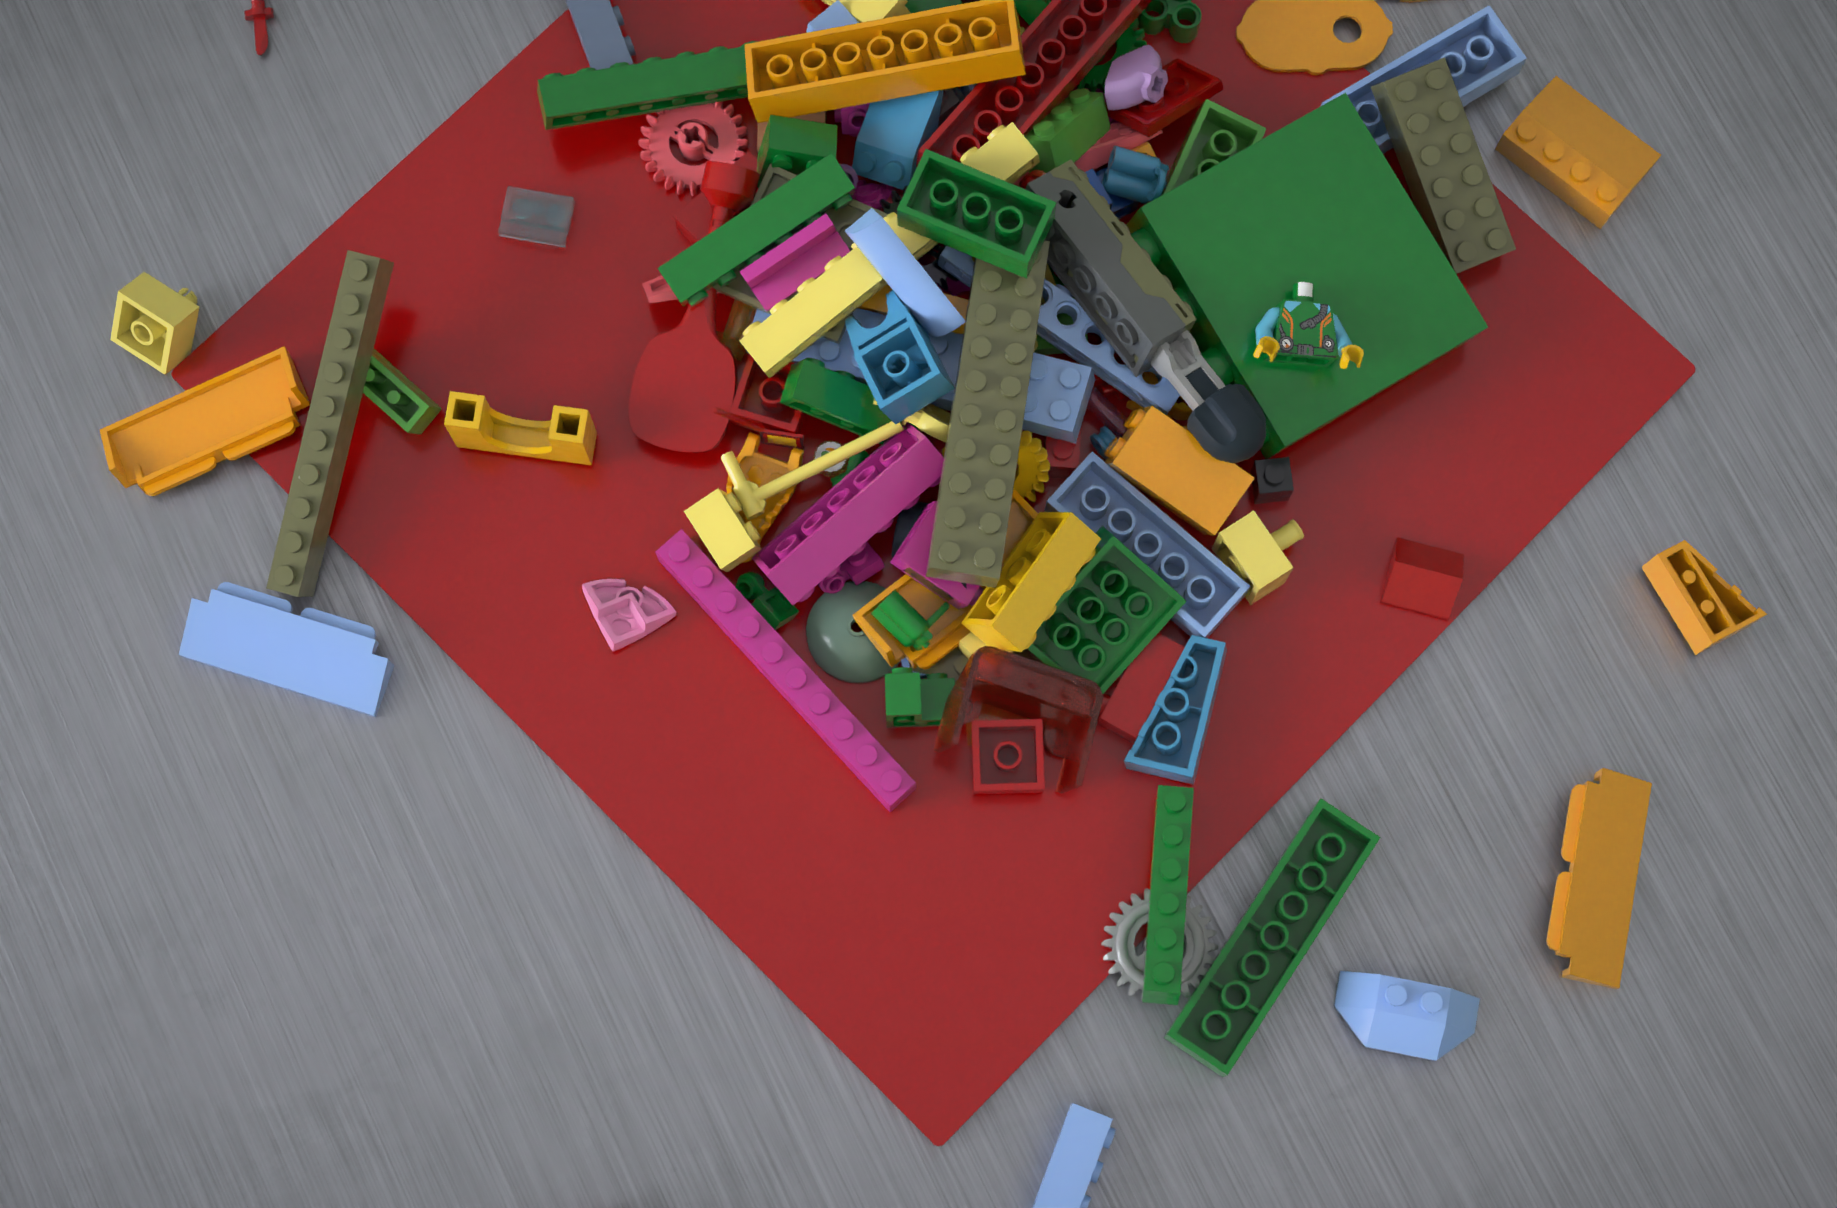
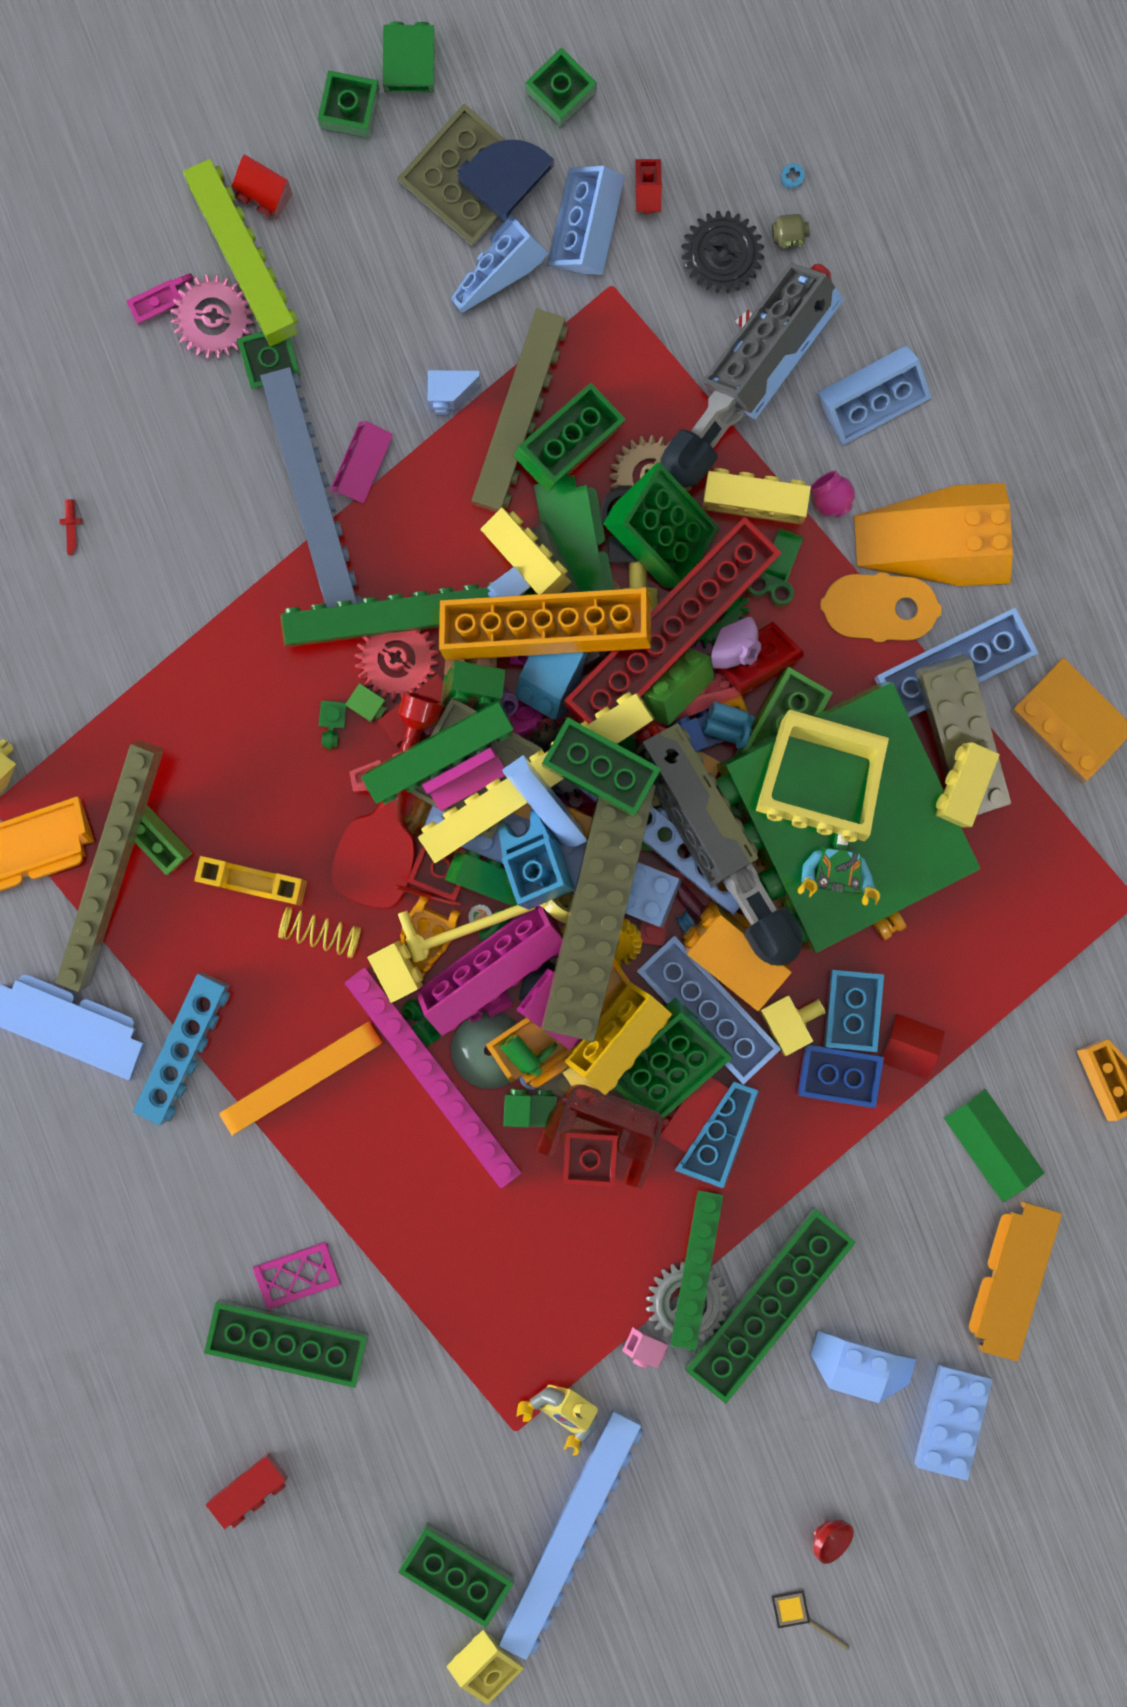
camera: 10 degrees right, 10 degrees up
clear light blue plate [498,186,575,247] -> none
bright pink brick [582,579,676,651] -> none
black brick [1250,457,1294,504] -> none
none -> dark azure brick [133,972,230,1126]
none -> green brick [204,1299,369,1388]
none -> light orange beam [219,1021,383,1135]
none -> dark pink window [253,1242,340,1310]
none -> light yellow piece [278,907,361,958]
none -> green plate [319,701,347,750]
none -> bright green brick [345,683,387,724]
none -> torso [516,1385,598,1456]
none -> bright pink brick [622,1328,668,1369]
none -> light yellow windscreen [756,710,889,842]
none -> blue brick [797,1044,884,1108]
none -> dark azure brick [823,970,884,1052]
none -> light orange wheel [873,912,907,941]
none -> light blue brick [914,1363,993,1481]
none -> light yellow brick [935,742,1000,827]
none -> green slope [944,1089,1045,1202]

